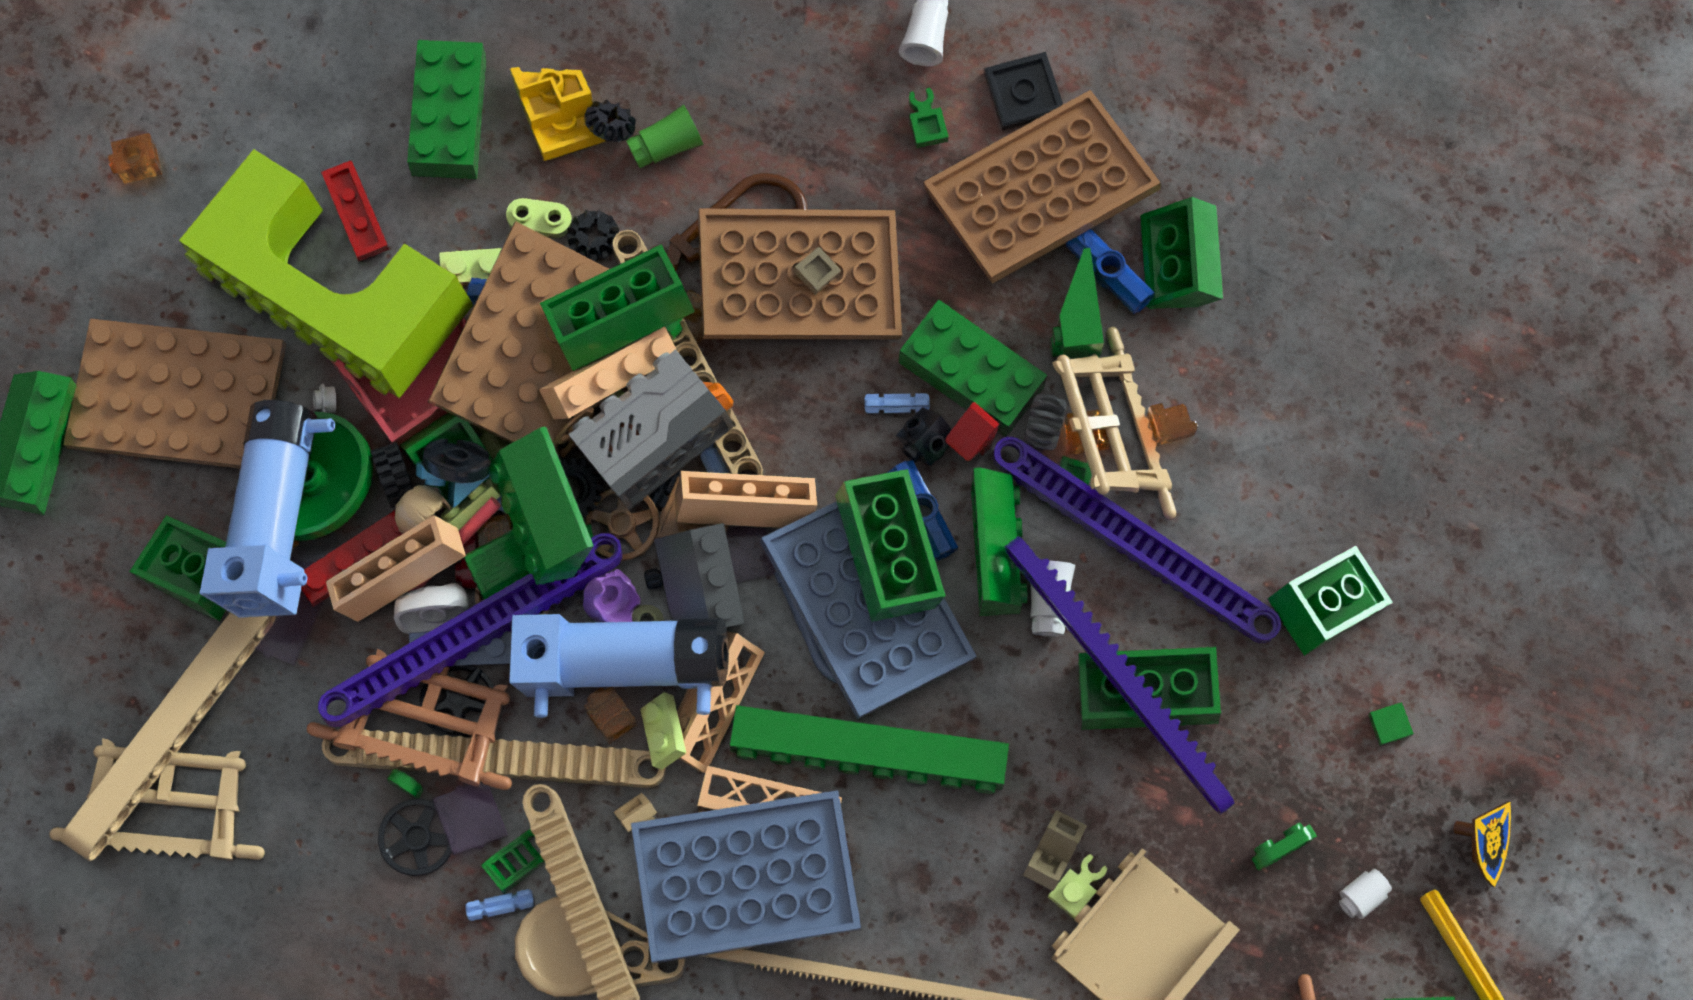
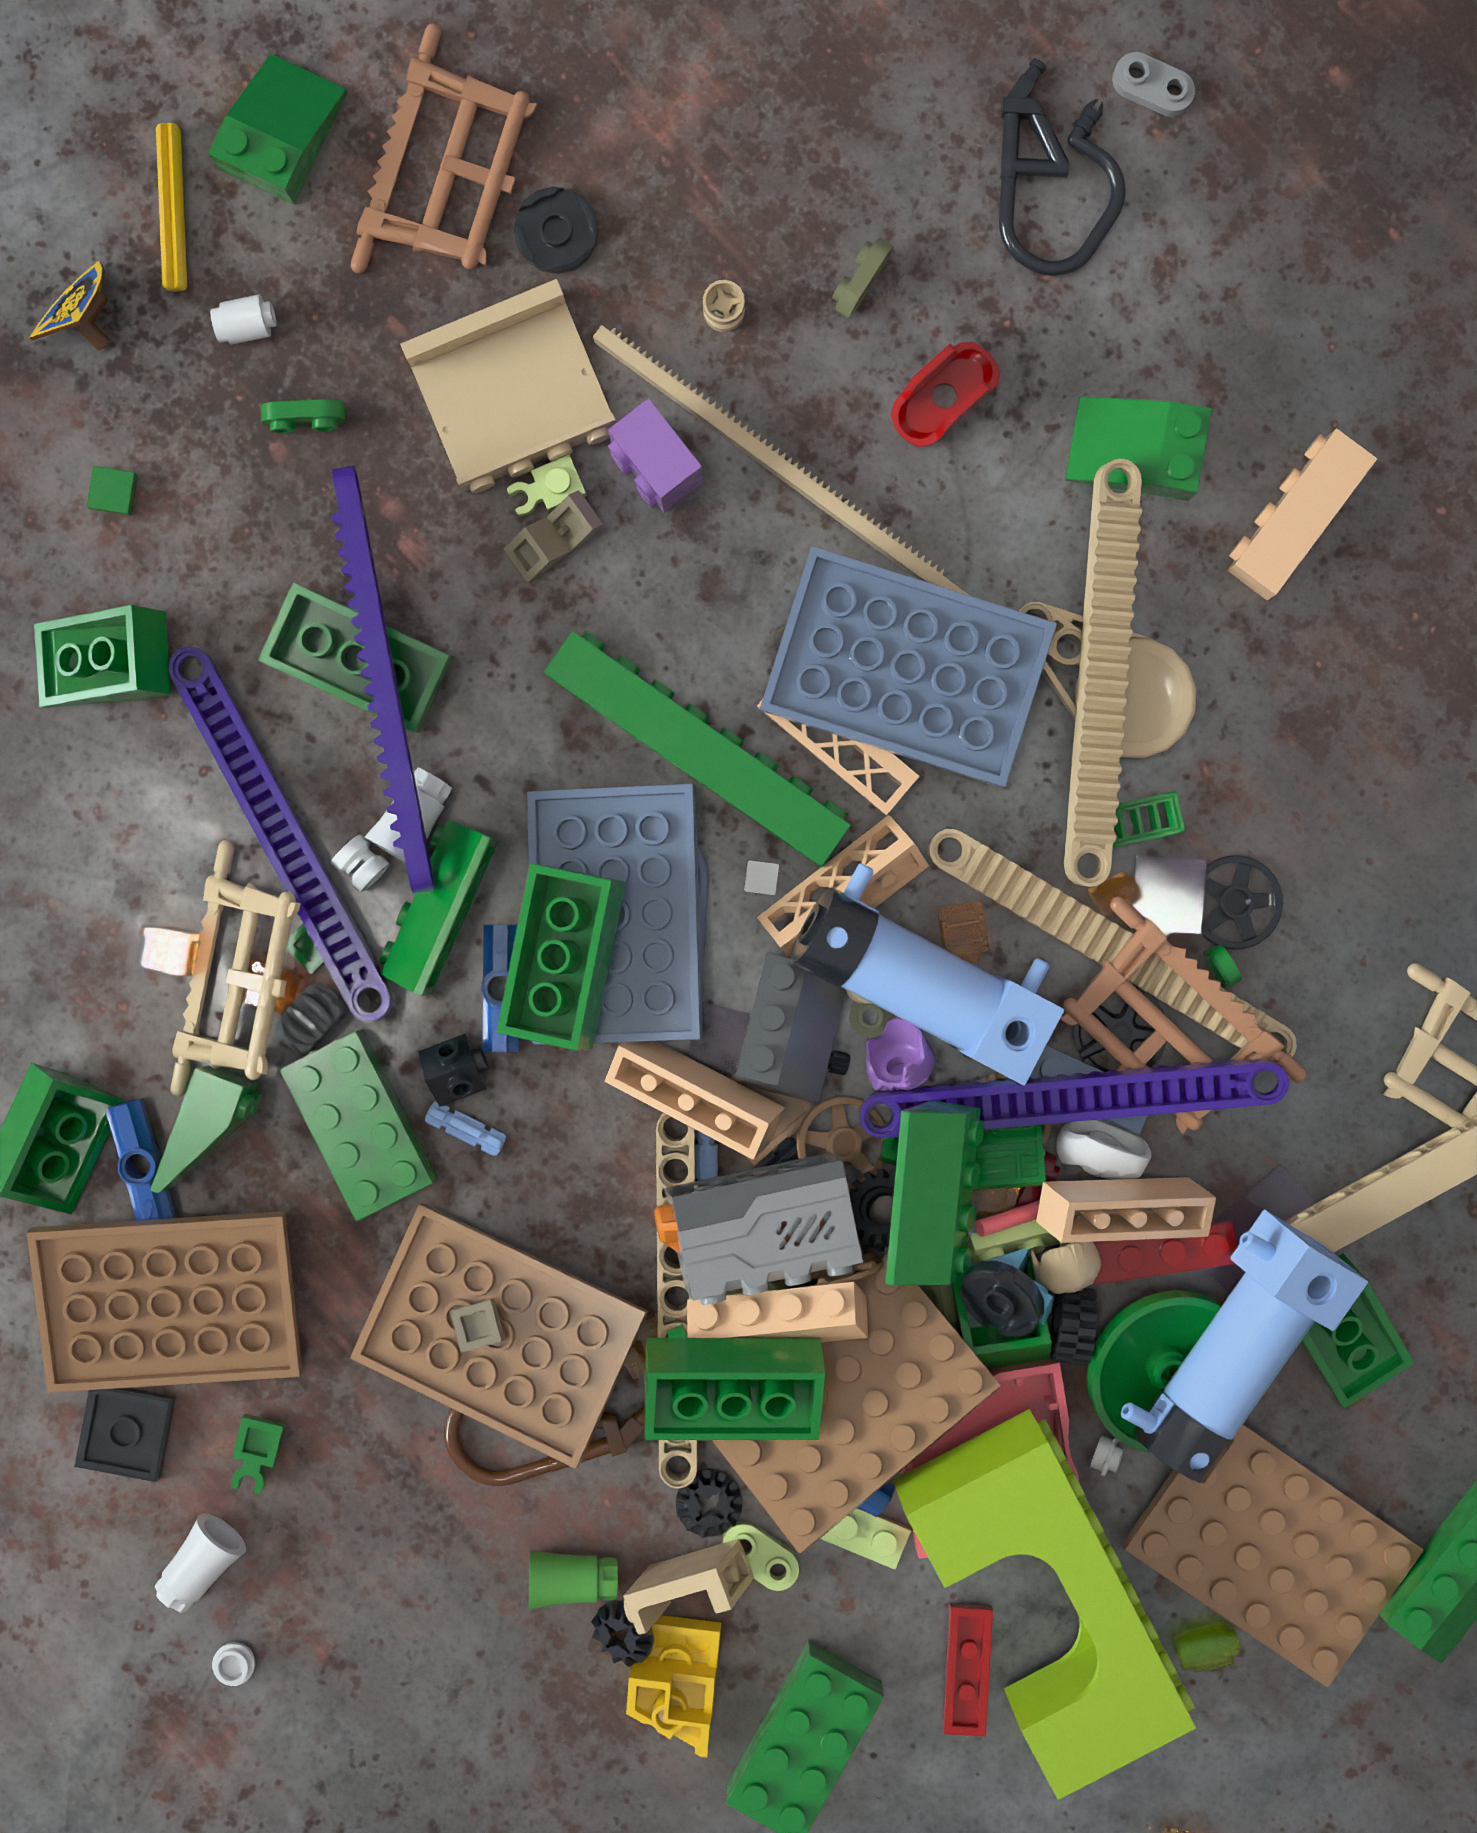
camera: 150 degrees left, 15 degrees up
light blue axle [465,889,534,921] -> none
tan tile [613,793,657,832] -> none
yellowish green plate [640,692,686,770] -> none
red slope [945,402,999,461] -> none
none -> white wheel [331,834,390,893]
none -> medium lavender brick [608,398,703,513]
none -> tan panel [623,1539,754,1635]
none -> white sticker [744,861,779,895]
none -> clear orange tile [1087,871,1143,926]
none -> clear neon green brick [1174,1622,1241,1673]

